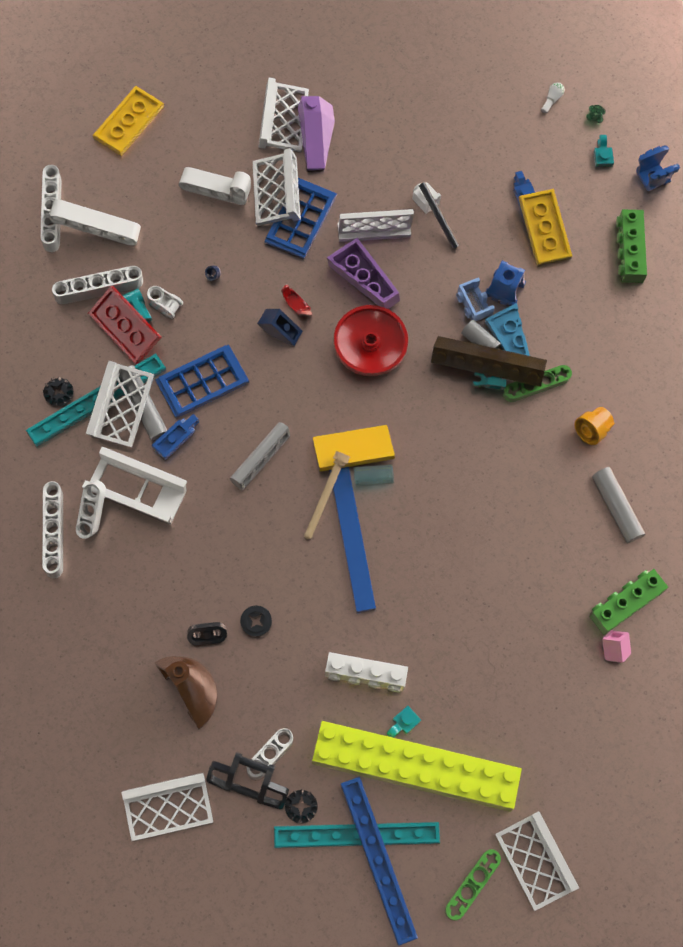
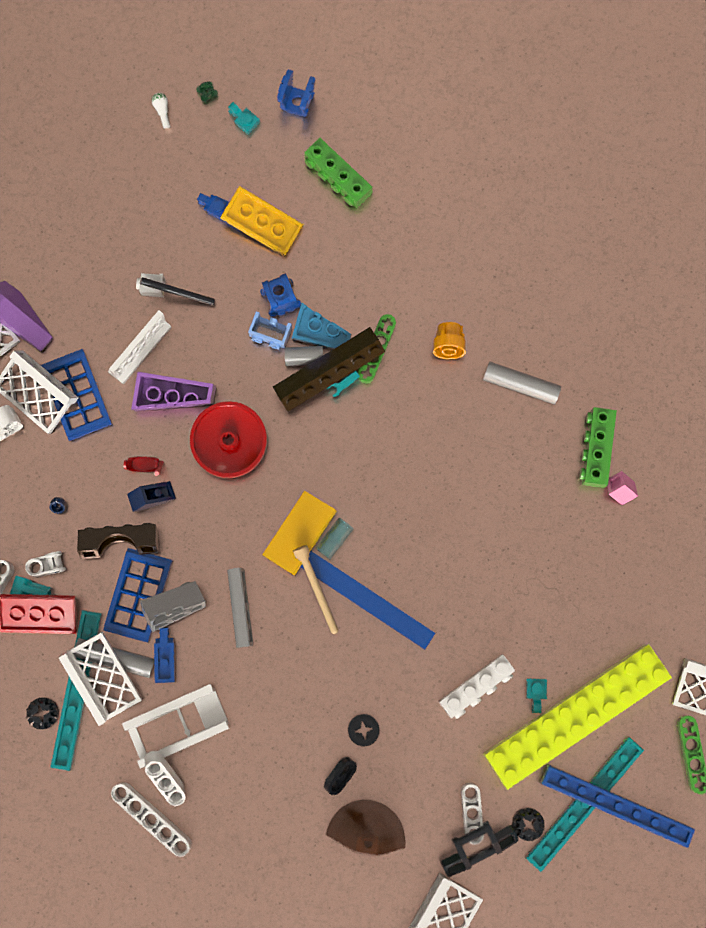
camera: 40 degrees left, 10 degrees up
none -> dark brown arch [77,523,159,559]
none -> light grey wedge [140,581,206,632]

